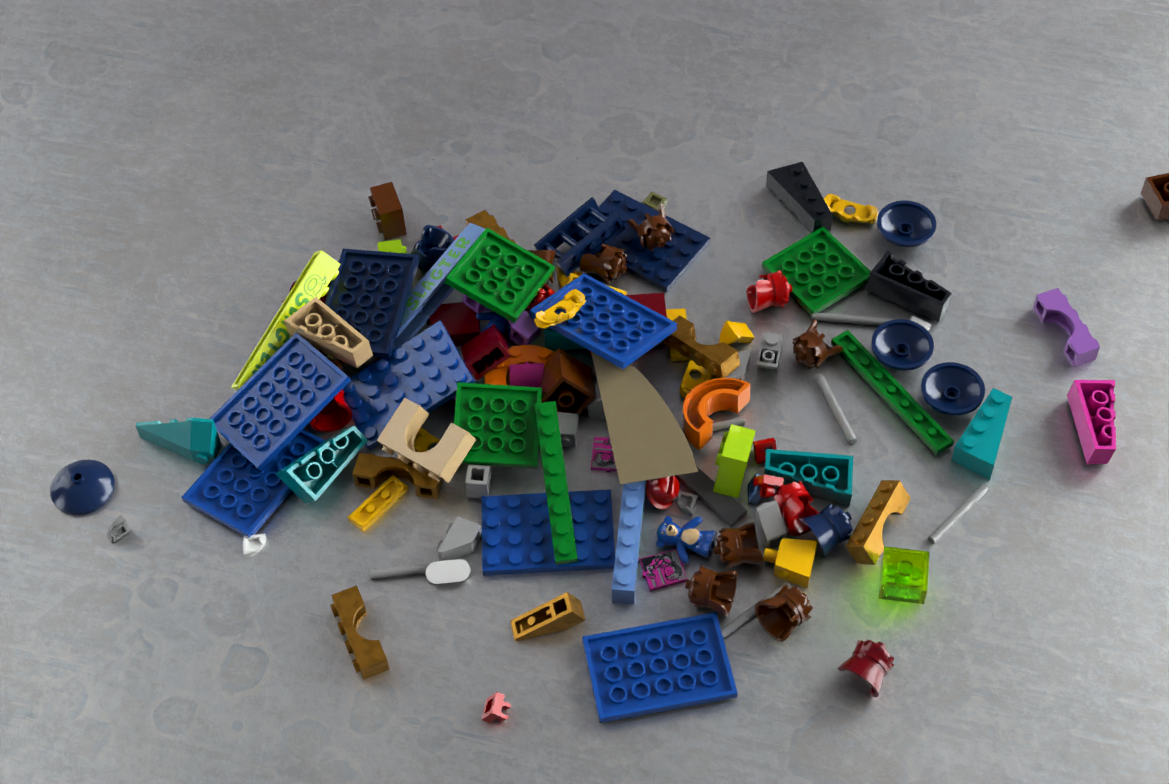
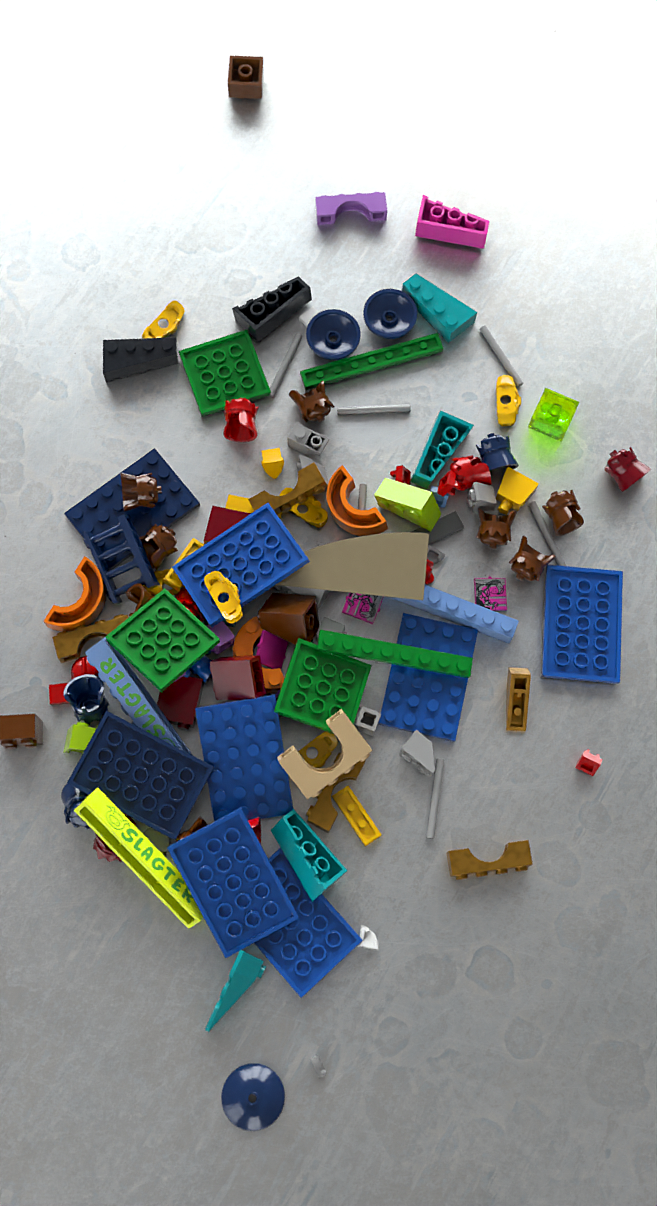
camera: 80 degrees left, 20 degrees up
tan wedge [284,297,373,368] -> none
white tile [426,559,470,584] -> none
olive tile [642,192,668,211] -> none
blue piece [656,516,717,563] -> none
pearl gold arch [846,480,911,565] -> none
dark blue dish [877,200,937,247] -> none
none -> orange brick [43,556,106,632]
none -> yellow piece [496,375,522,427]

